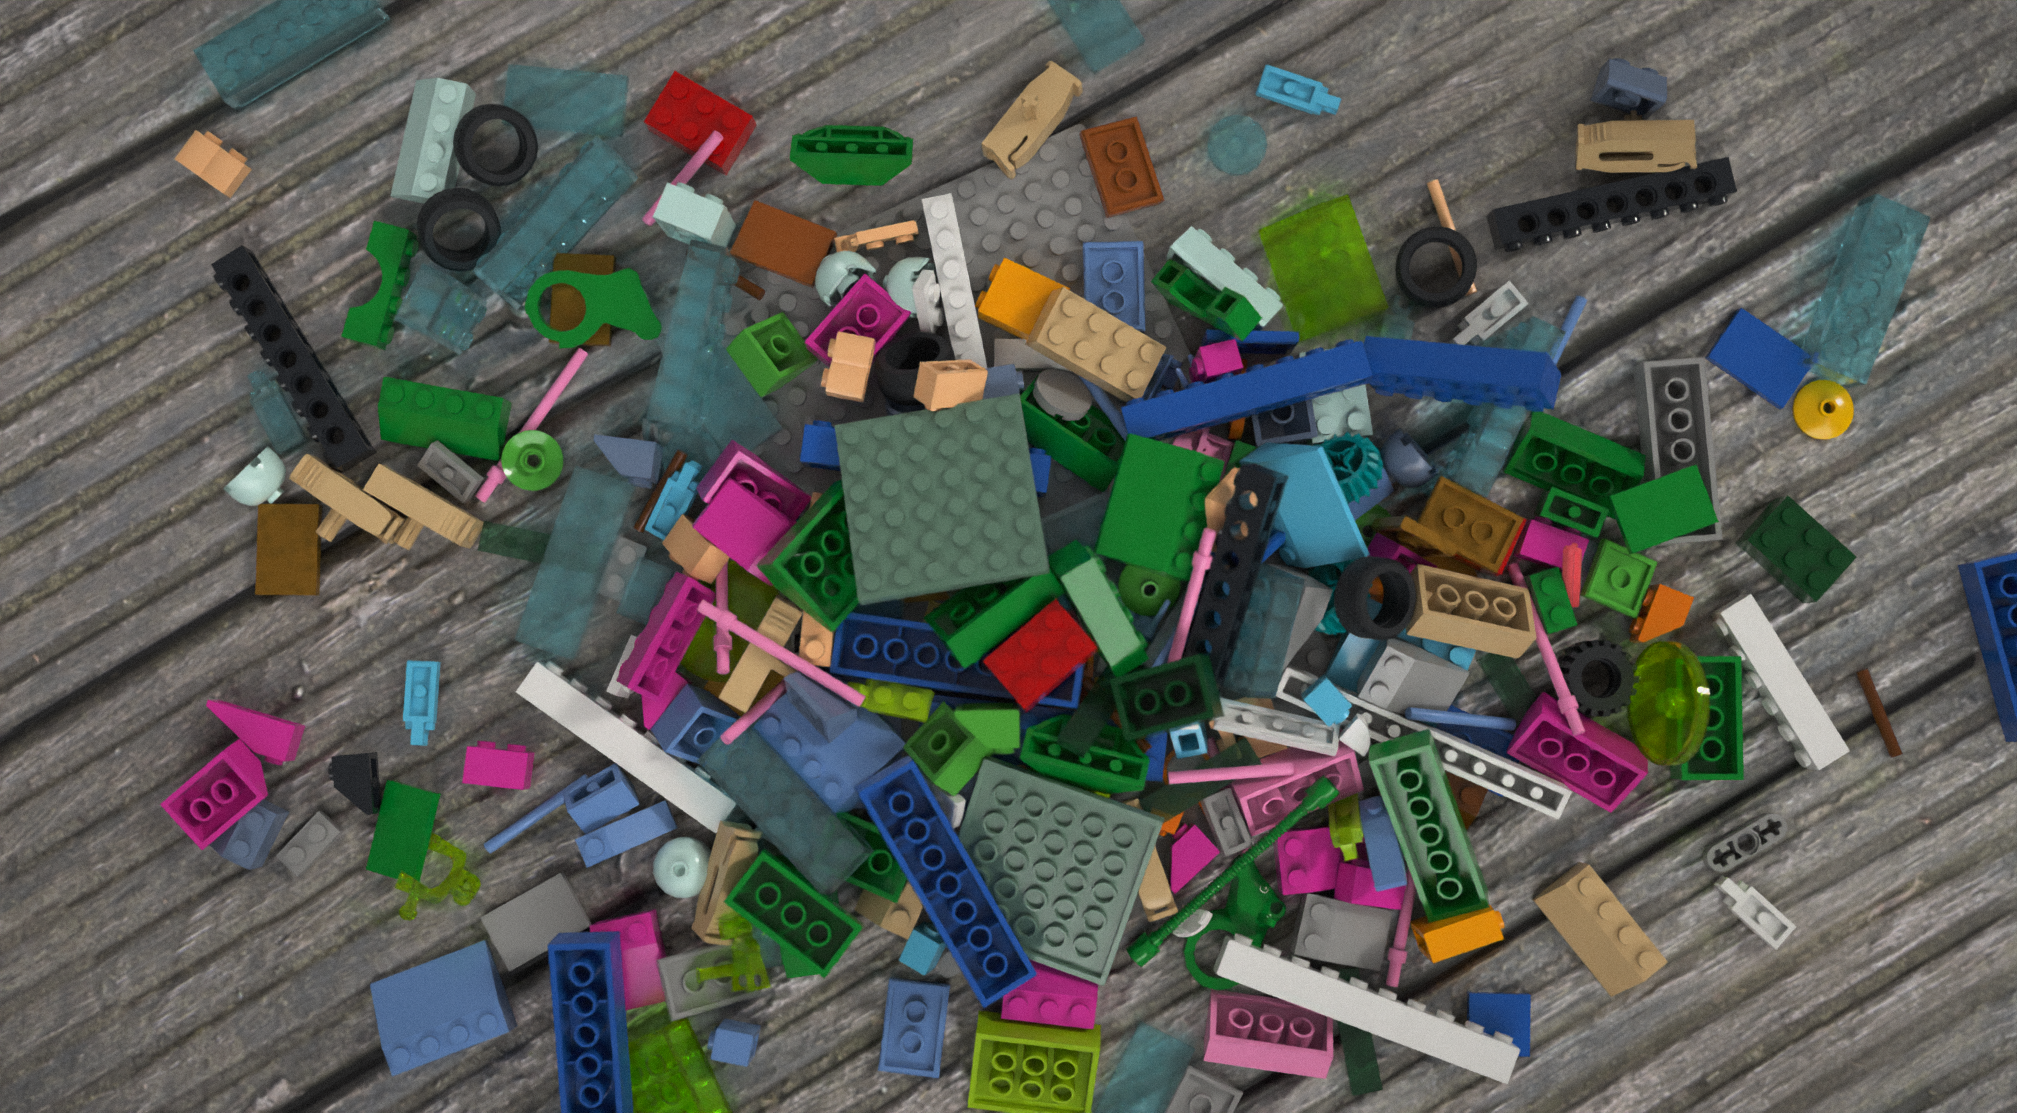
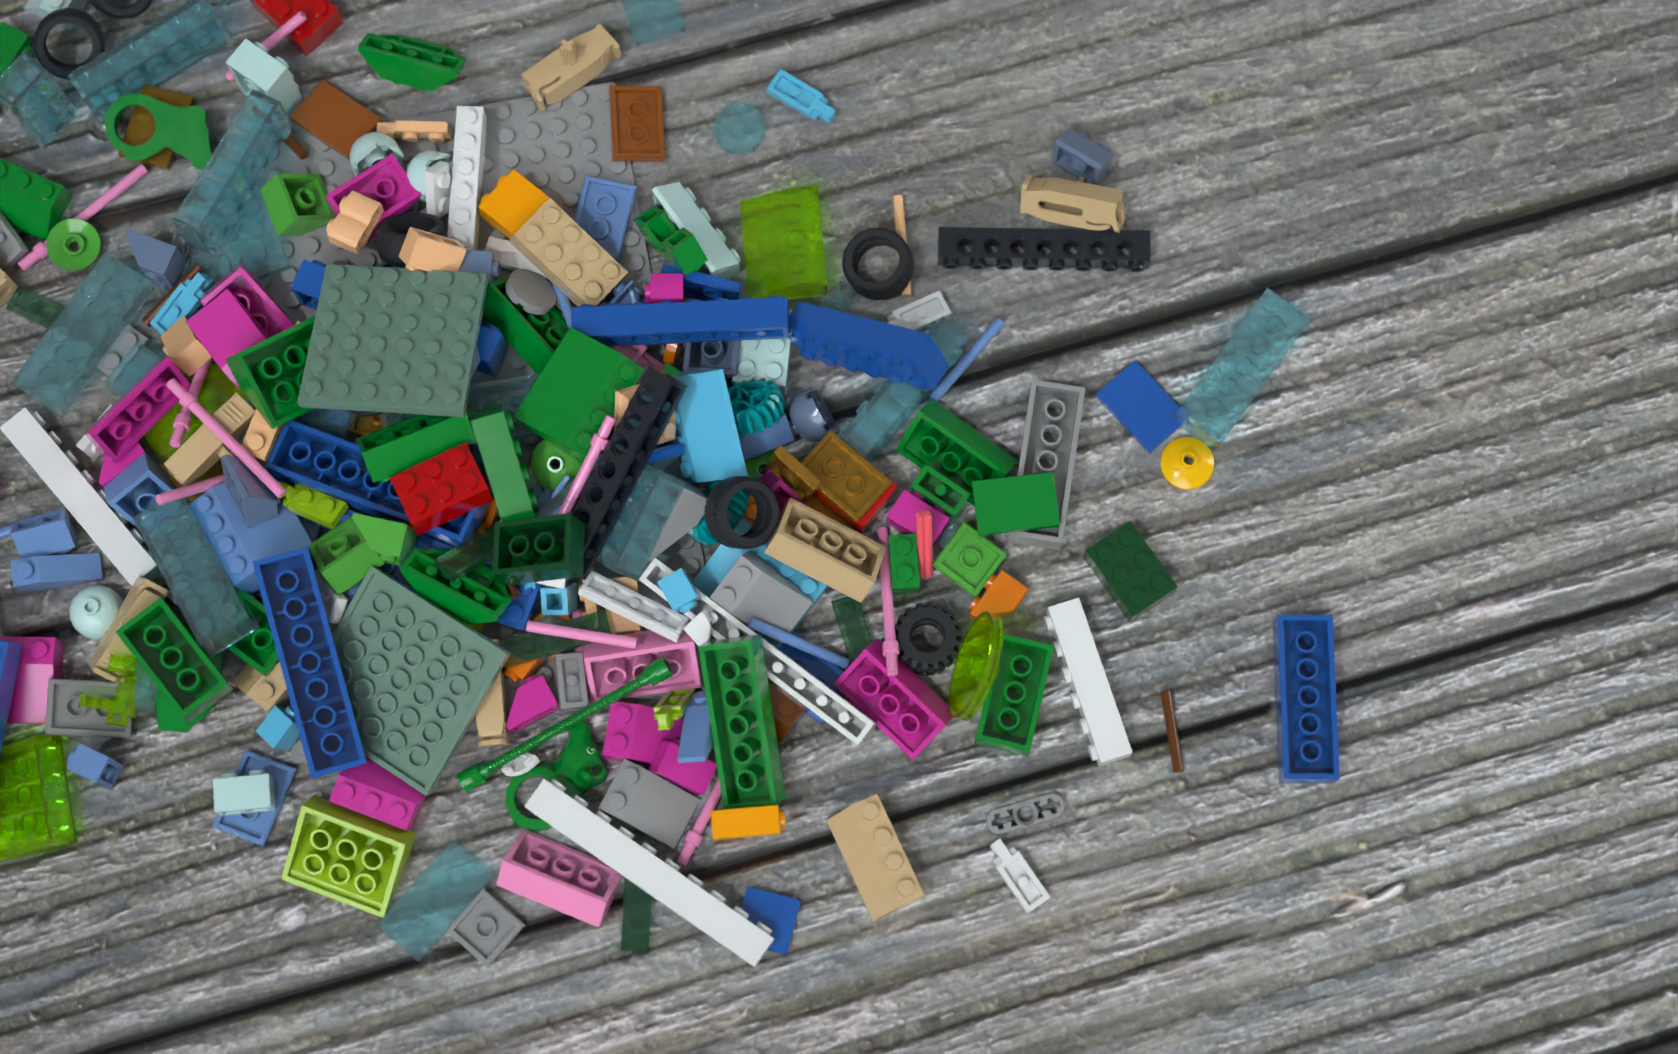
camera: 15 degrees right, 10 degrees down
none -> light aqua brick [213,770,276,816]

